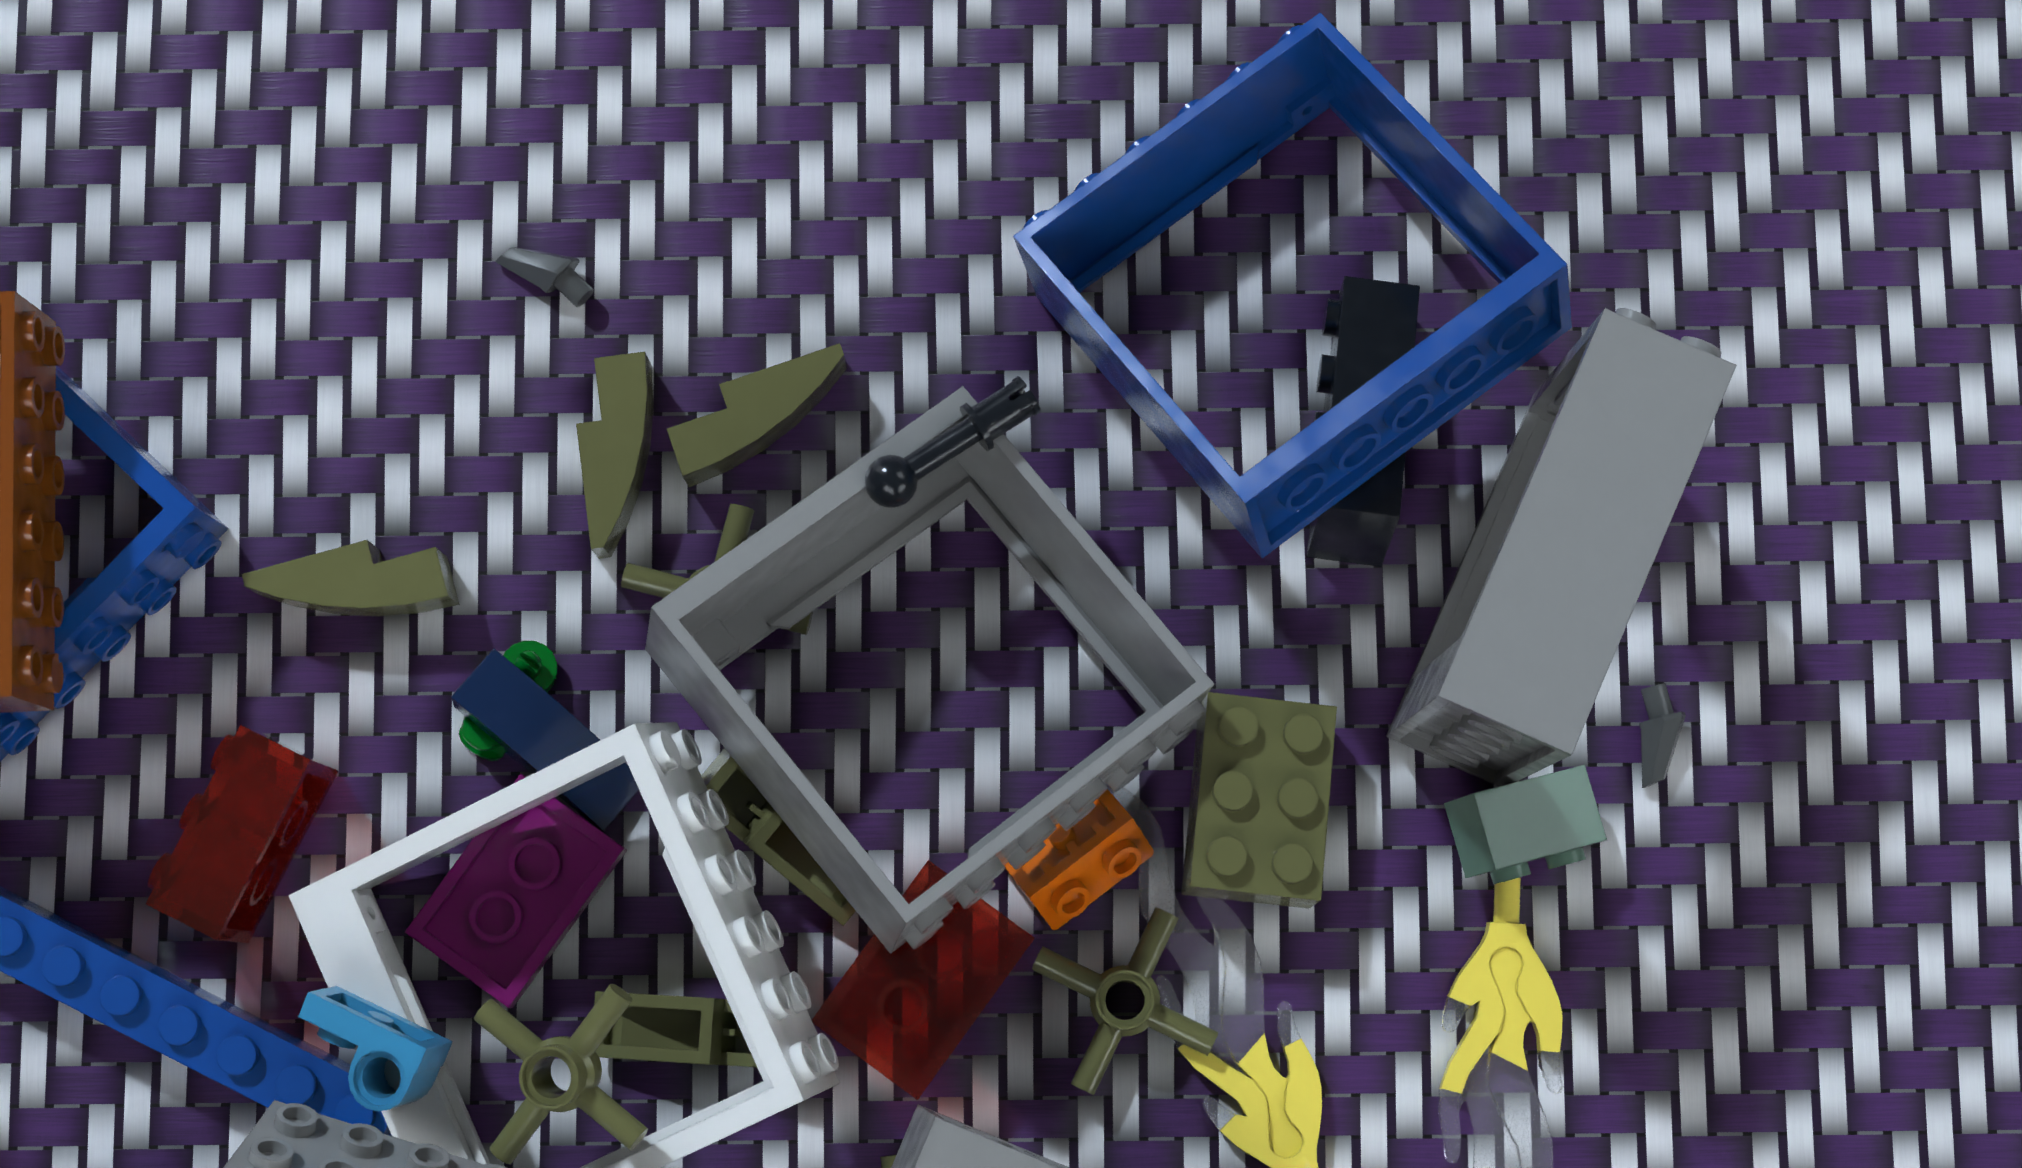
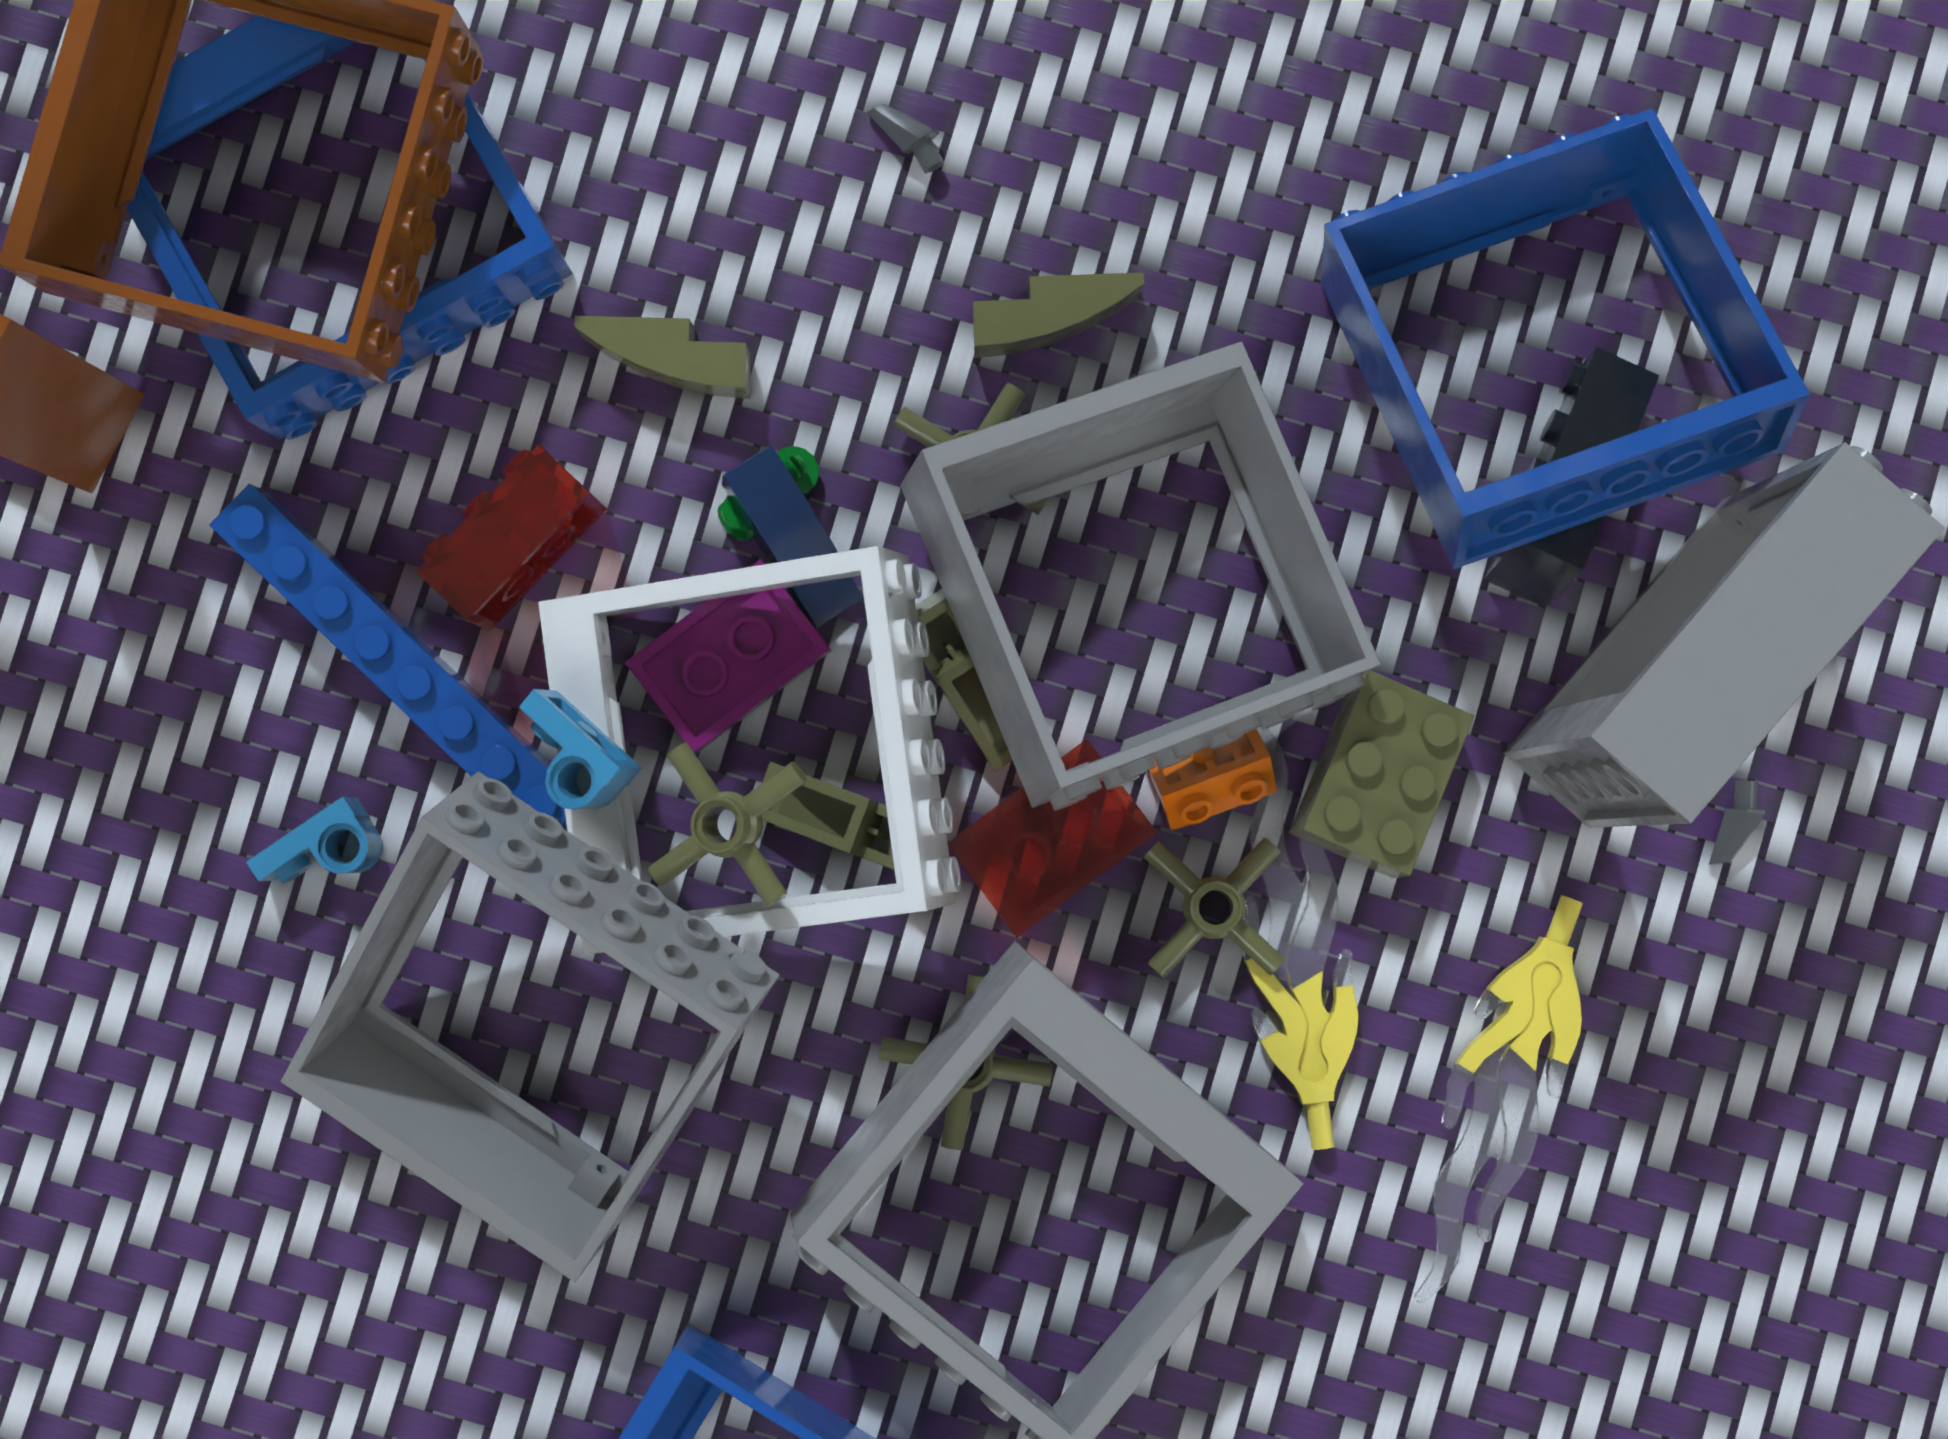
camera: 15 degrees right, 5 degrees up
olive slope [576,351,654,559] -> none
black pin [865,376,1041,508] -> none
sand green brick [1444,765,1607,885] -> none

